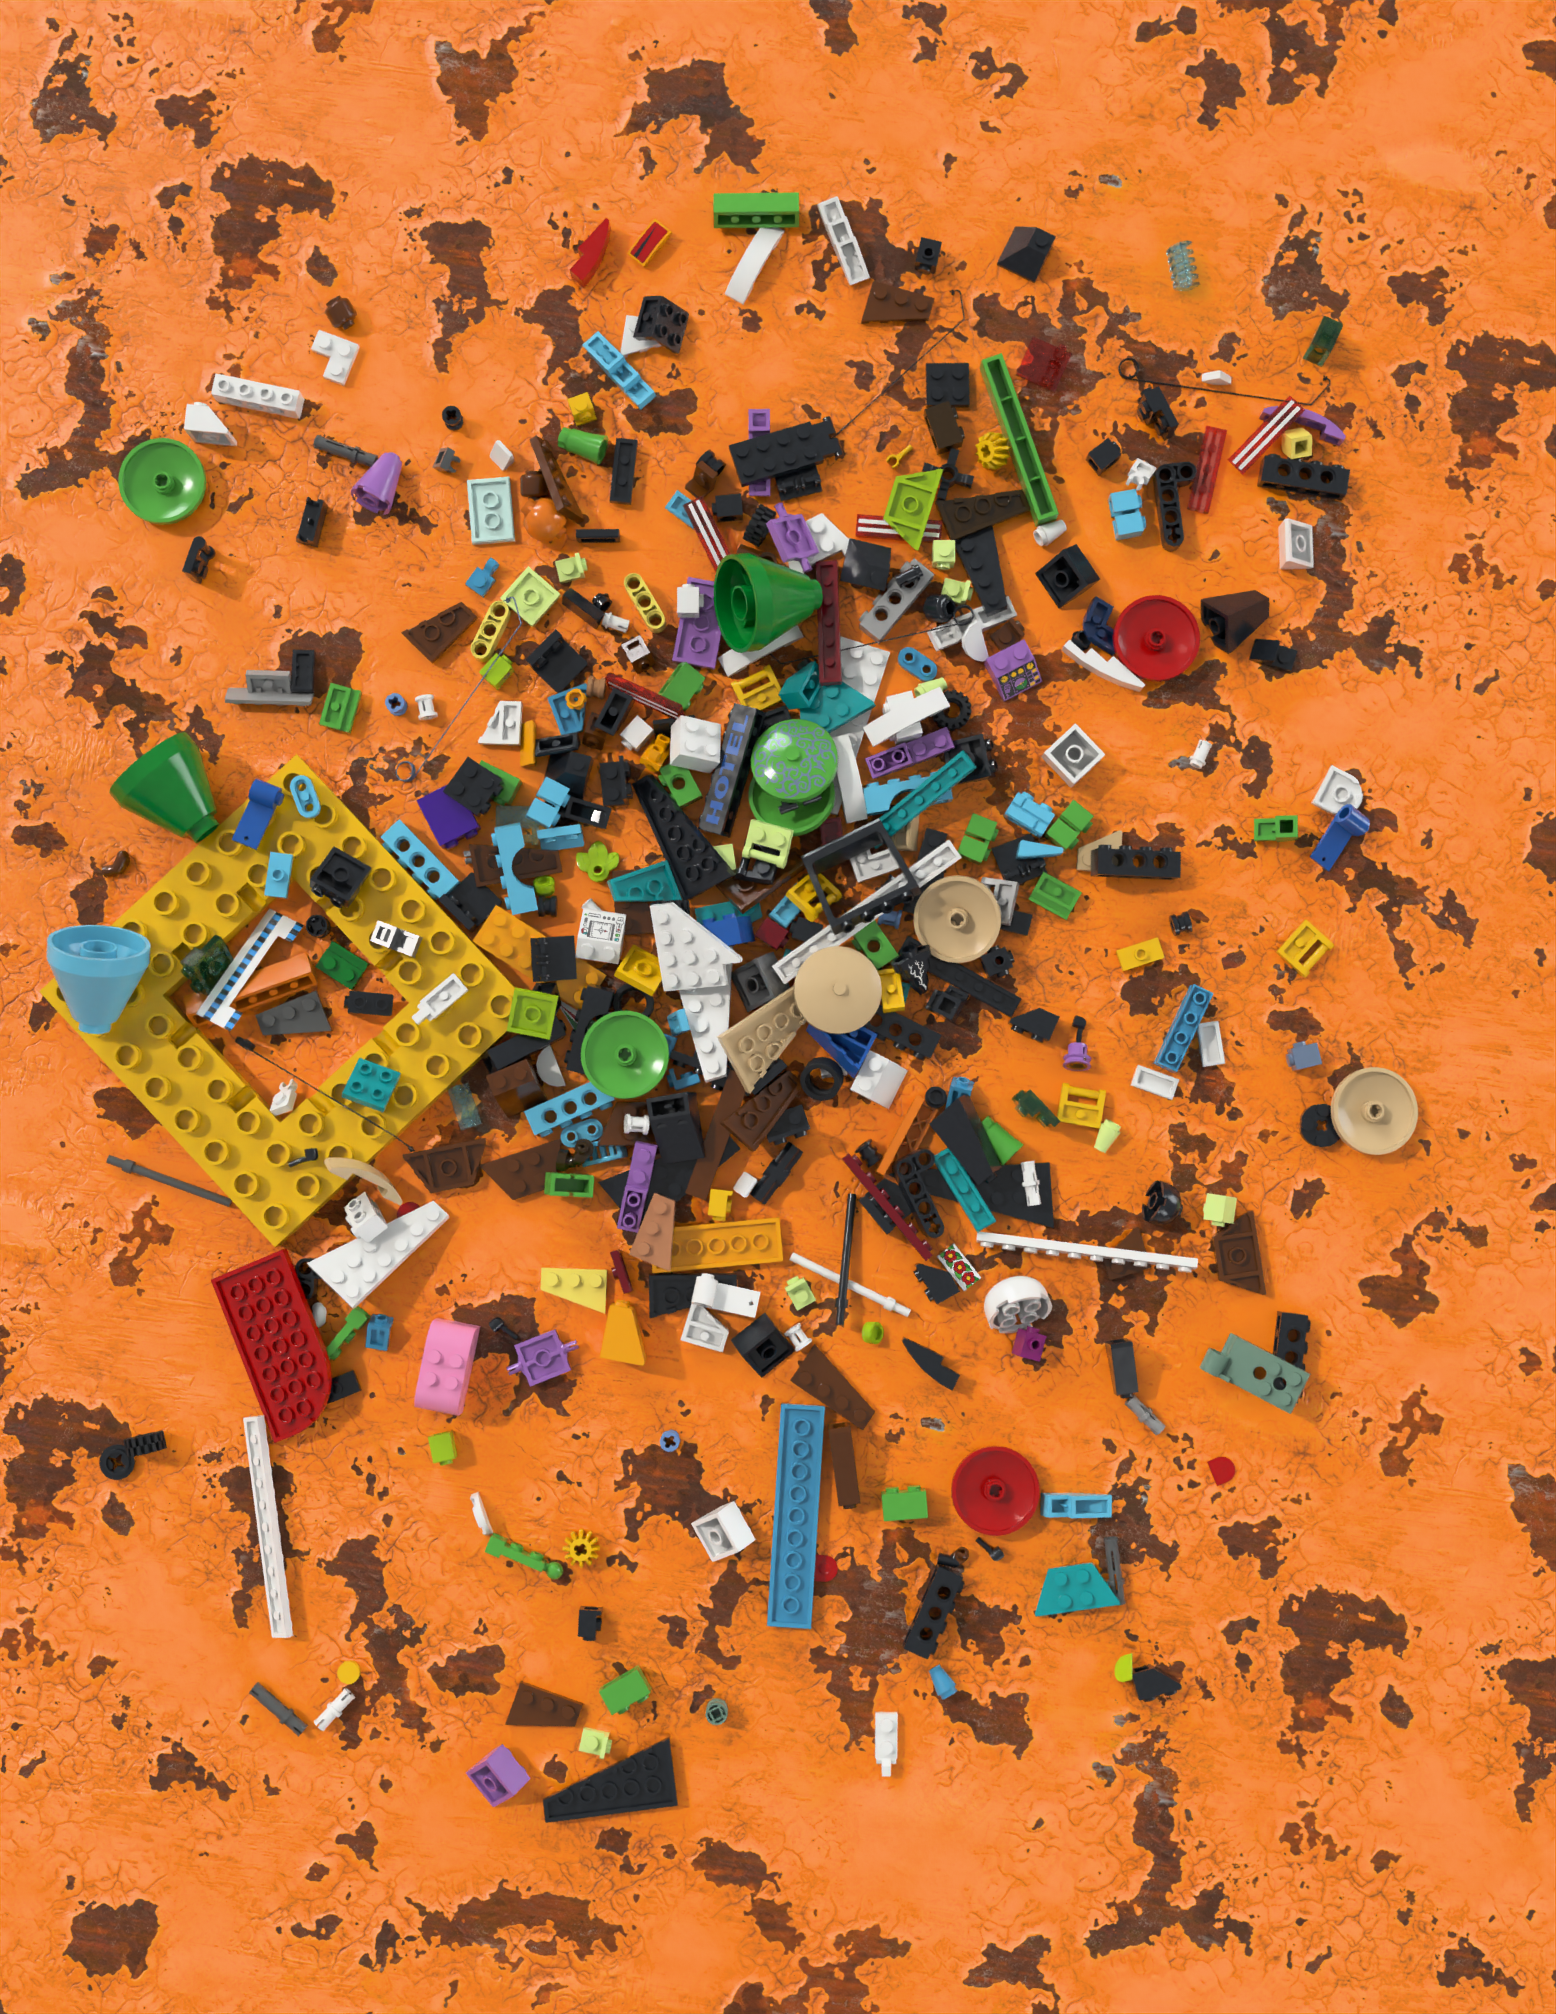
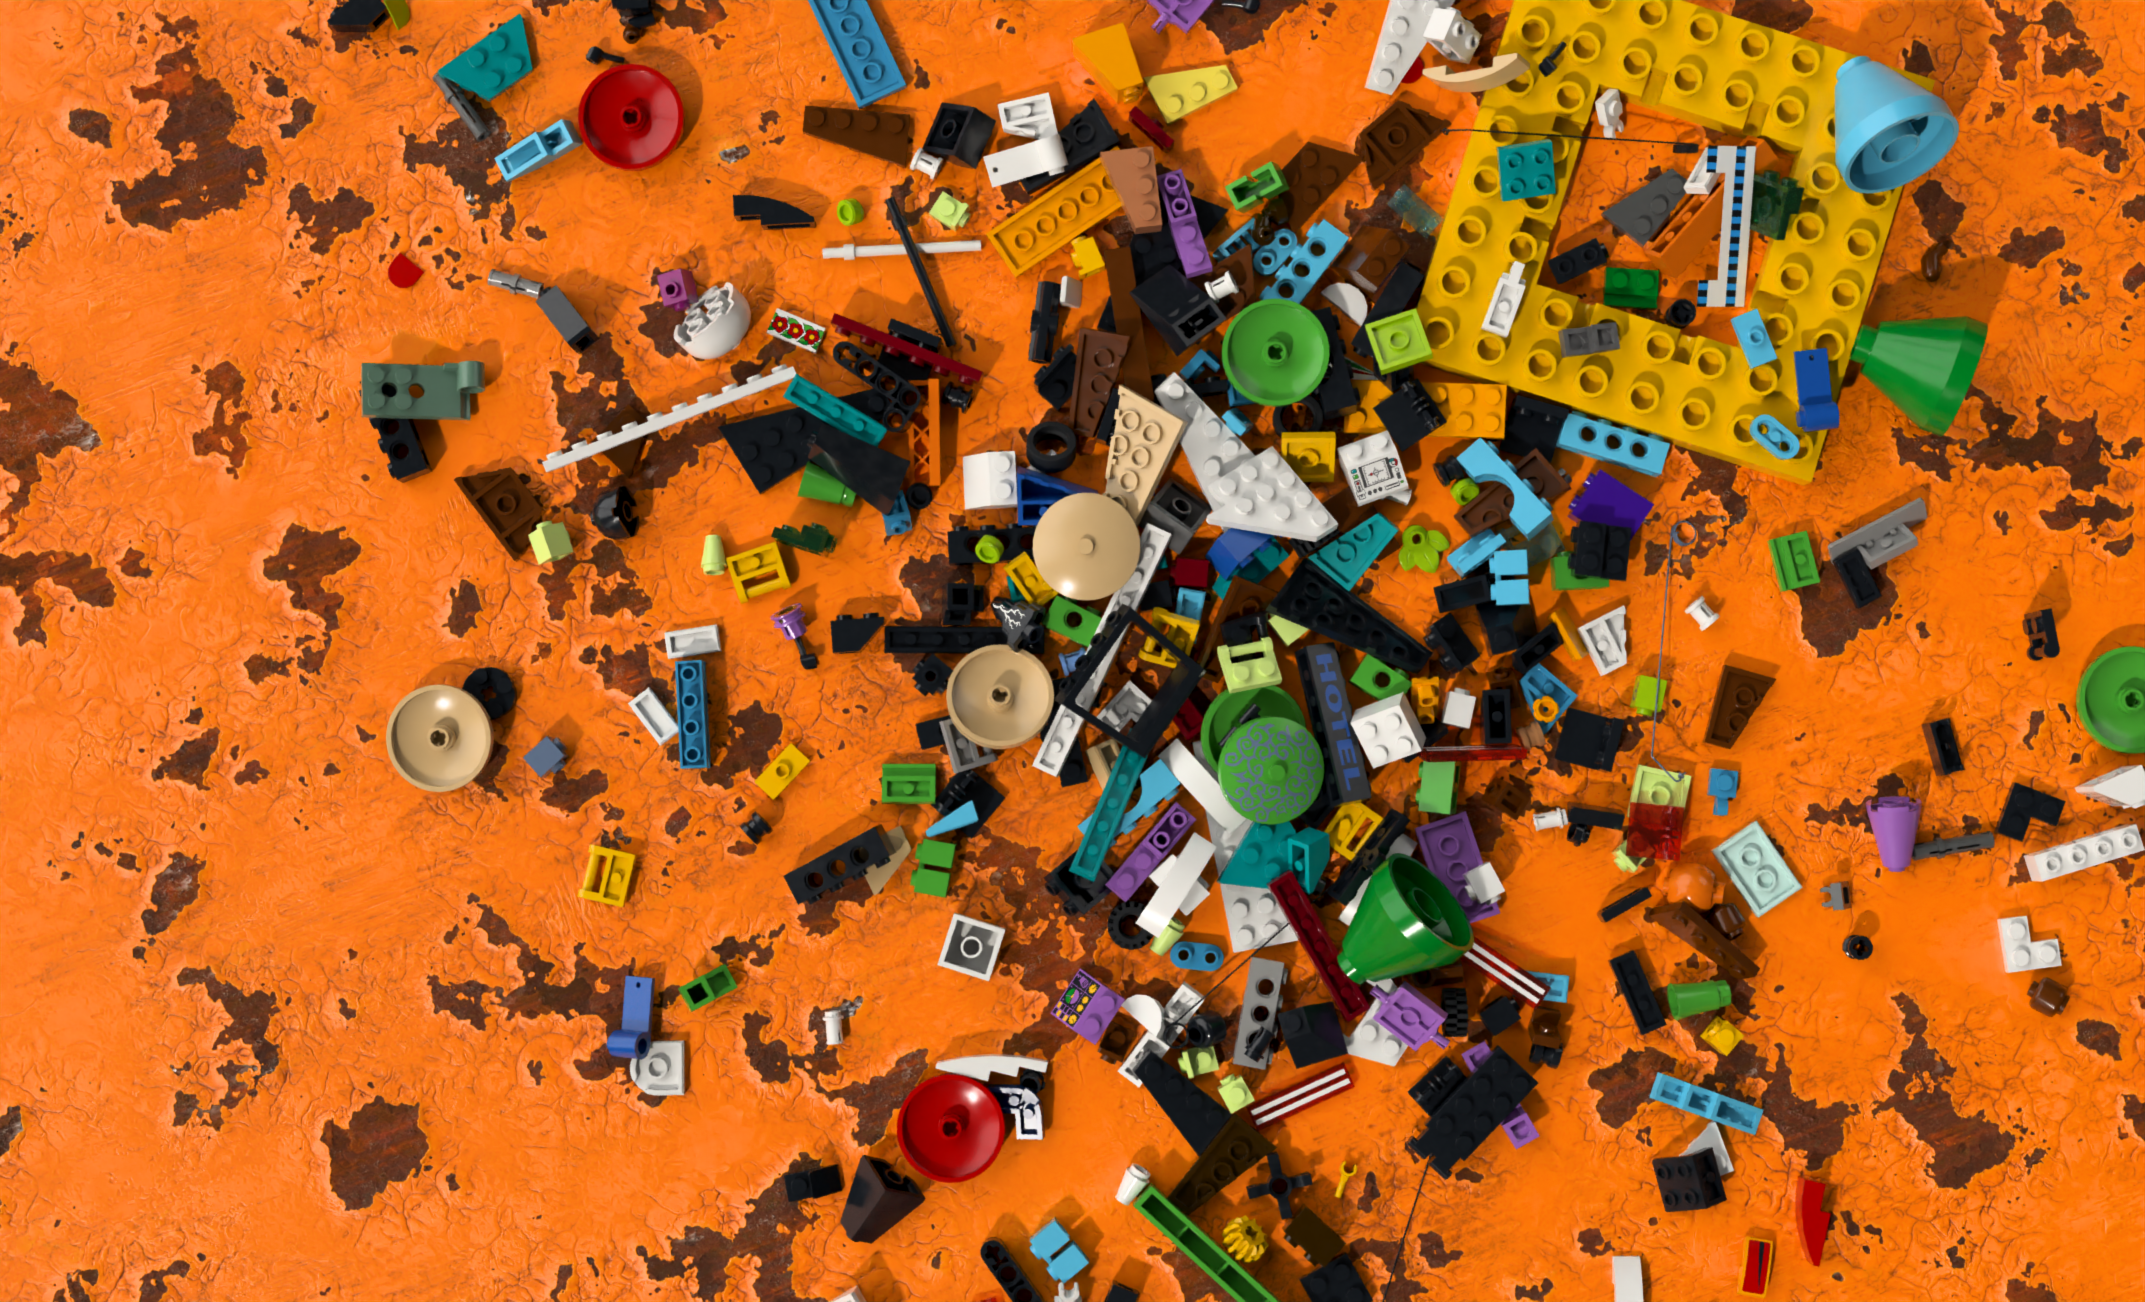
camera: 150 degrees right, 0 degrees up
black plate [310,846,372,908] -> none
medium blue bush [385,693,407,716] -> none
light yellow beam [470,601,511,663] -> none
white slope [490,440,515,471] -> none
light yellow beam [624,573,666,633] -> none
reddish brown slope [828,1422,860,1509] -> none
bright green brick [881,1485,928,1521] -> none
lime wing [883,469,943,551] -> none
black slope [913,1263,960,1304] -> none
bright green piece [957,813,999,865] -> none
medium azure brick [1003,792,1055,838] -> none
white pin [1021,1161,1041,1206] -> none
black slope [1035,544,1100,608] -> none
none -> lime tile [975,535,1004,564]
none -> black hinge [1327,808,1411,906]
none -> clear red hinge [1626,802,1684,861]
none -> white tile [1683,147,1721,194]
none -> black plate [1994,782,2066,842]

